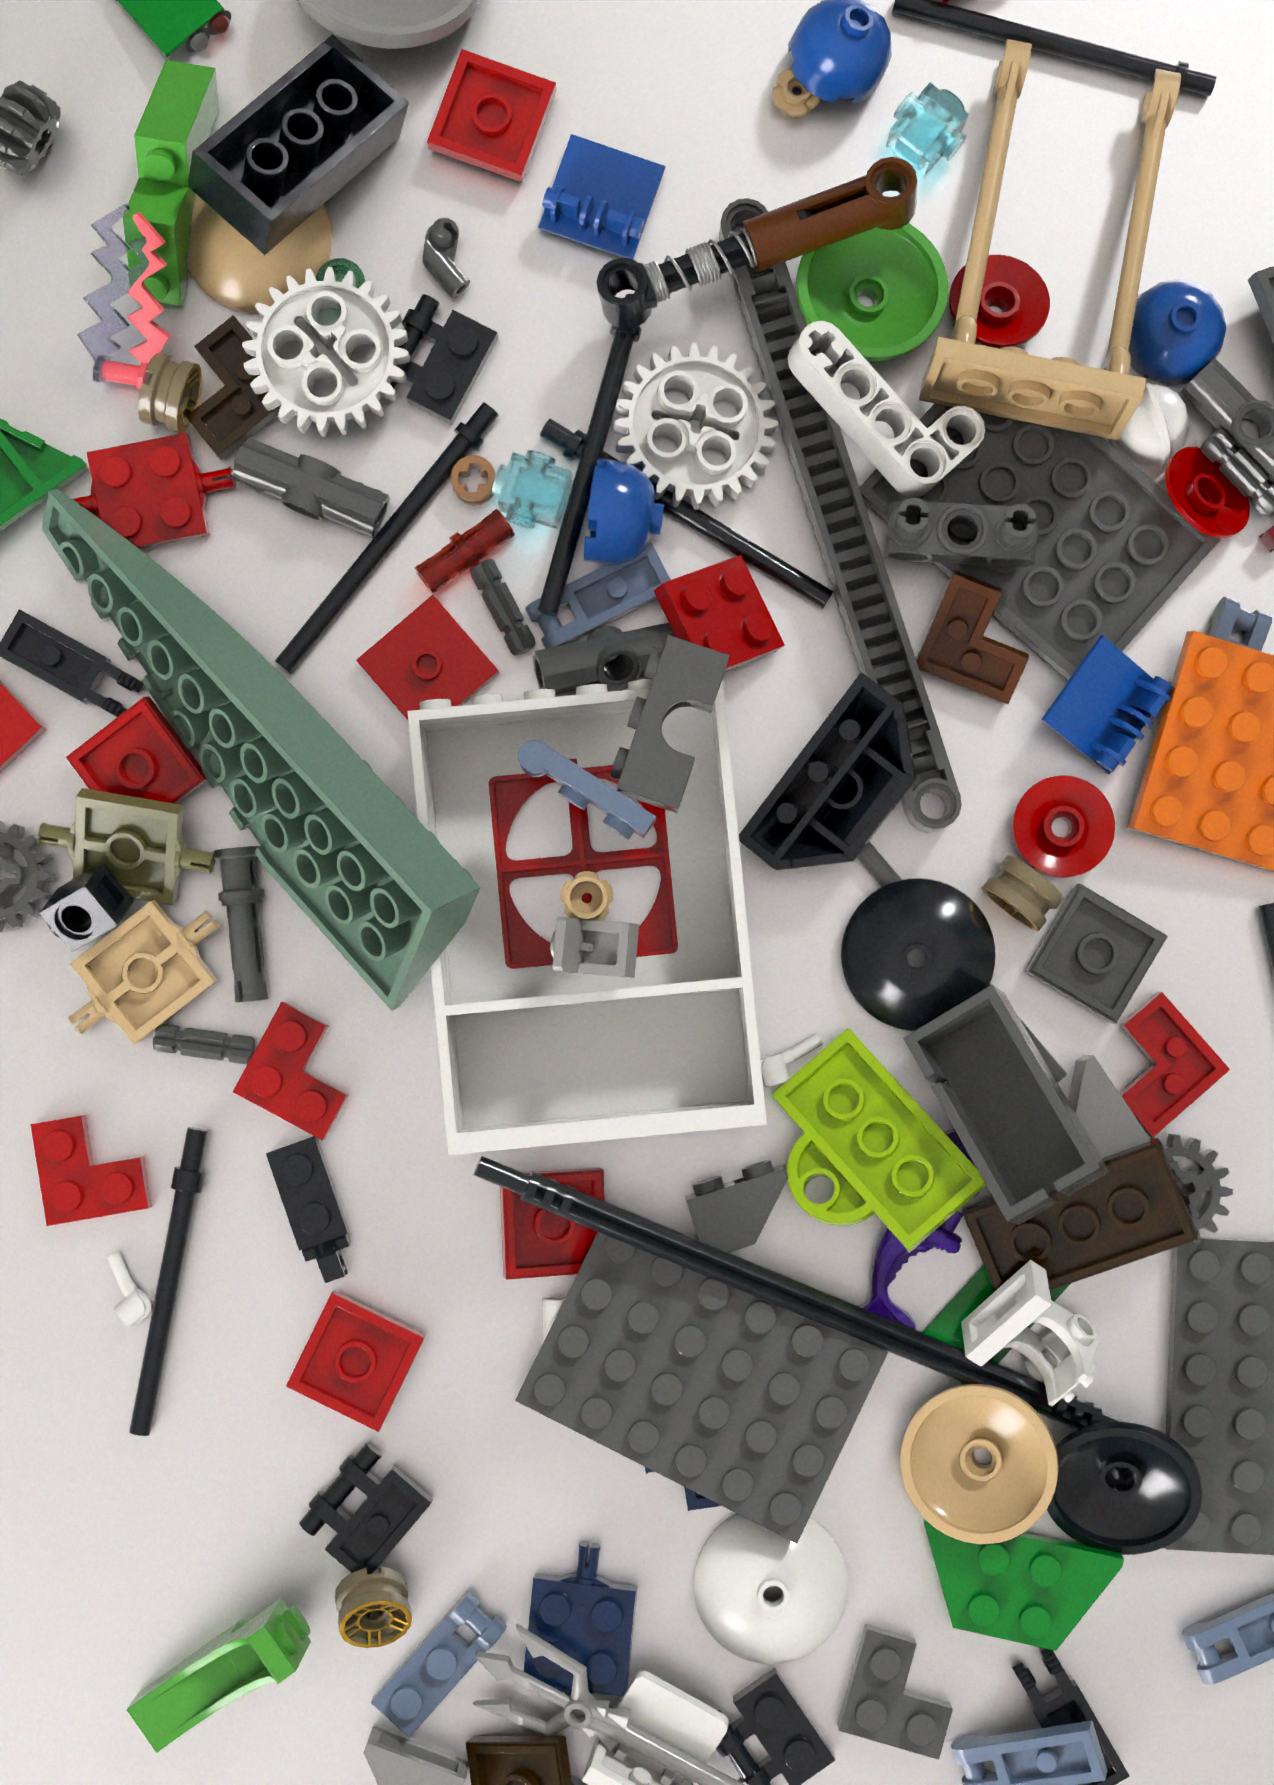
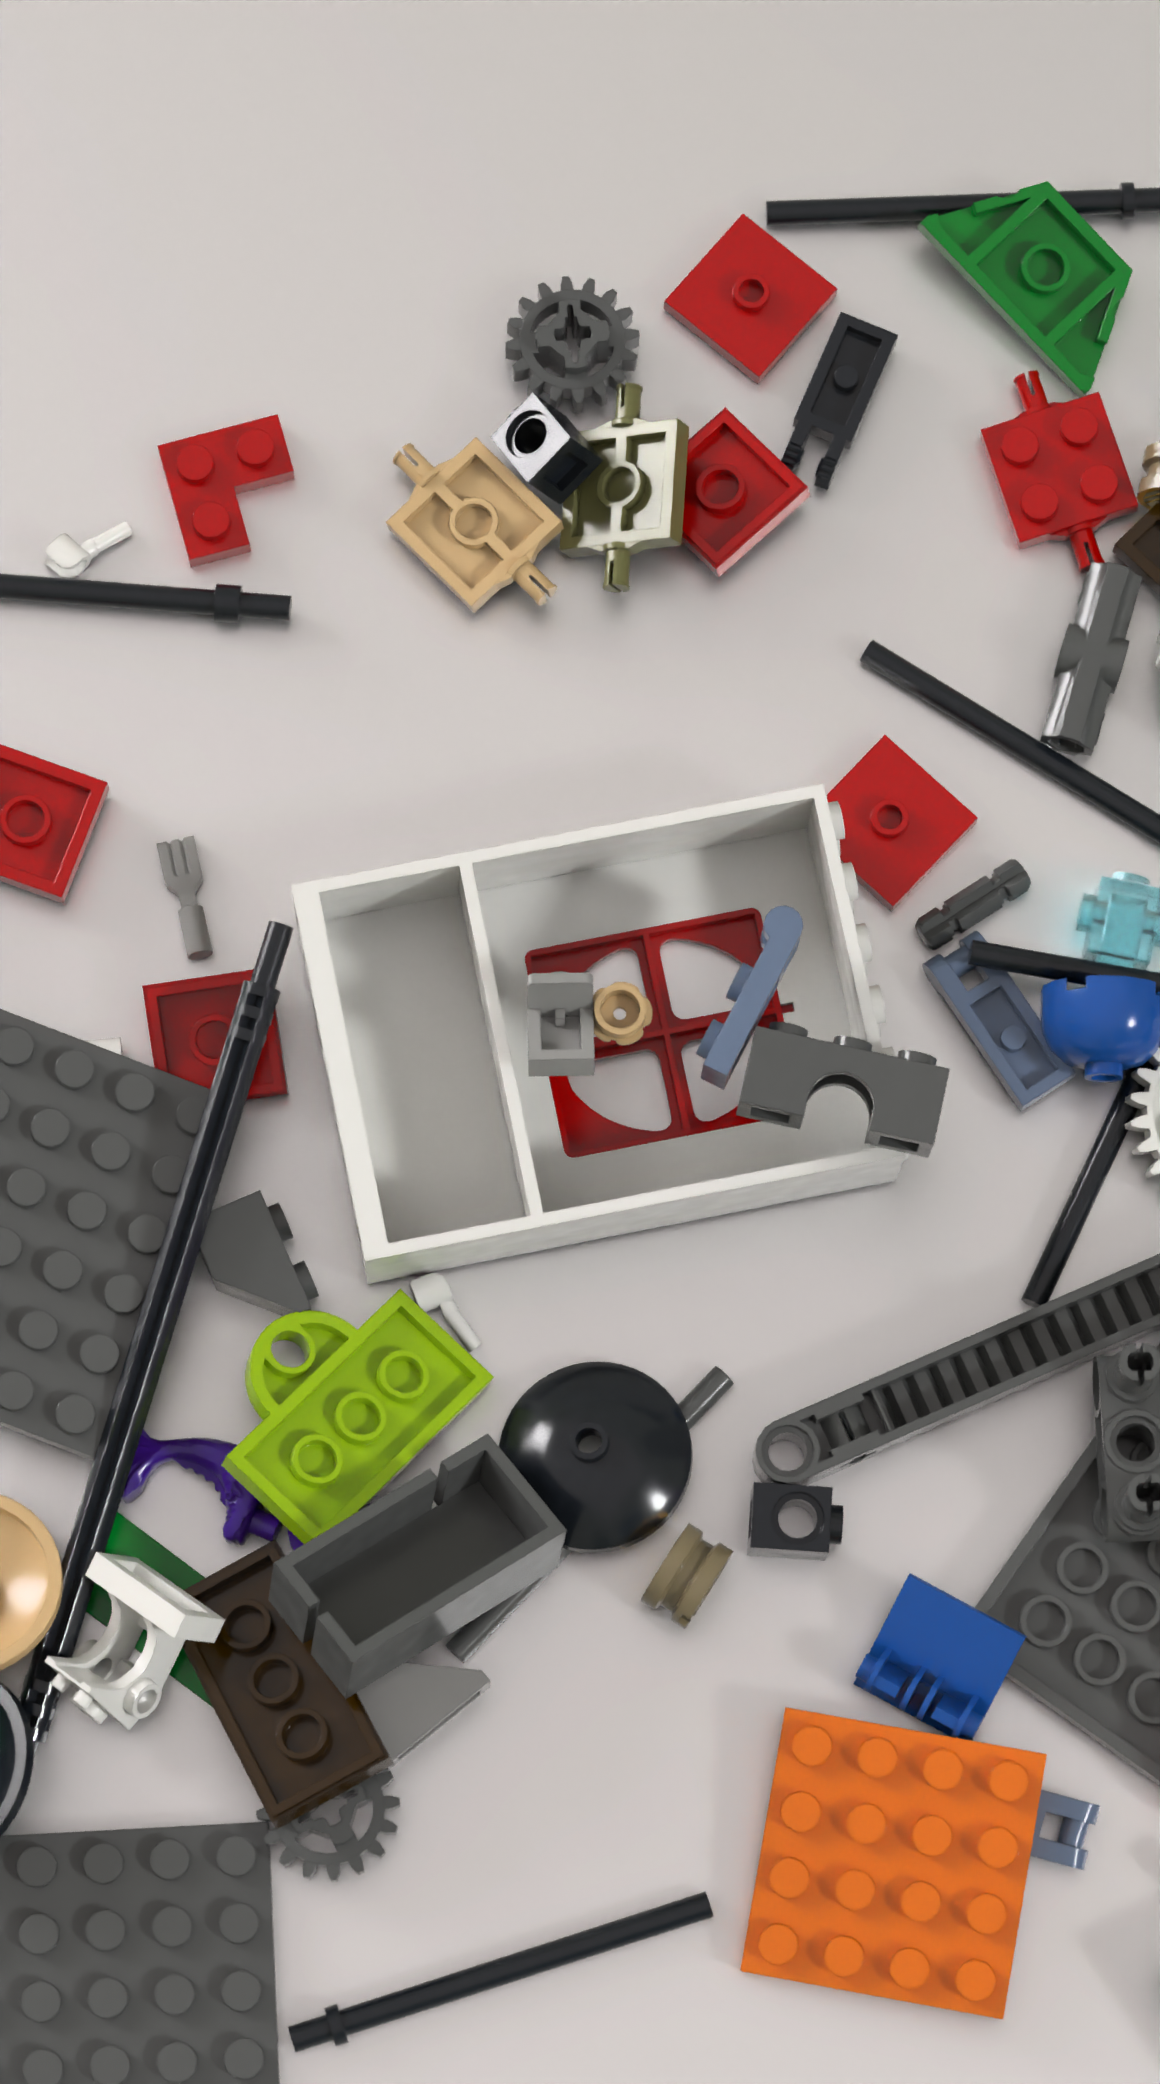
camera: 80 degrees right, 10 degrees down
sand green wedge [42,489,481,1011] -> none
dark grey axle [153,1024,255,1064] -> none
dark grey pin [214,846,268,1002] -> none
red plate [233,1002,349,1141] -> none
black hinge [266,1136,351,1283] -> none
clear red pin [414,509,515,594] -> none
medium nougat bush [451,455,497,506] -> none
dark grey piece [533,622,676,694] -> none
red plate [653,555,785,672] -> none
black wedge [739,672,917,870] -> none
reddish brown plate [916,570,1029,704] -> none
red dish [1012,775,1115,878] -> none
dark grey plate [1025,883,1168,1024] -> none
red plate [1119,992,1230,1137] -> none
none -> light grey piece [157,836,213,960]
none -> black brick [747,1482,843,1561]

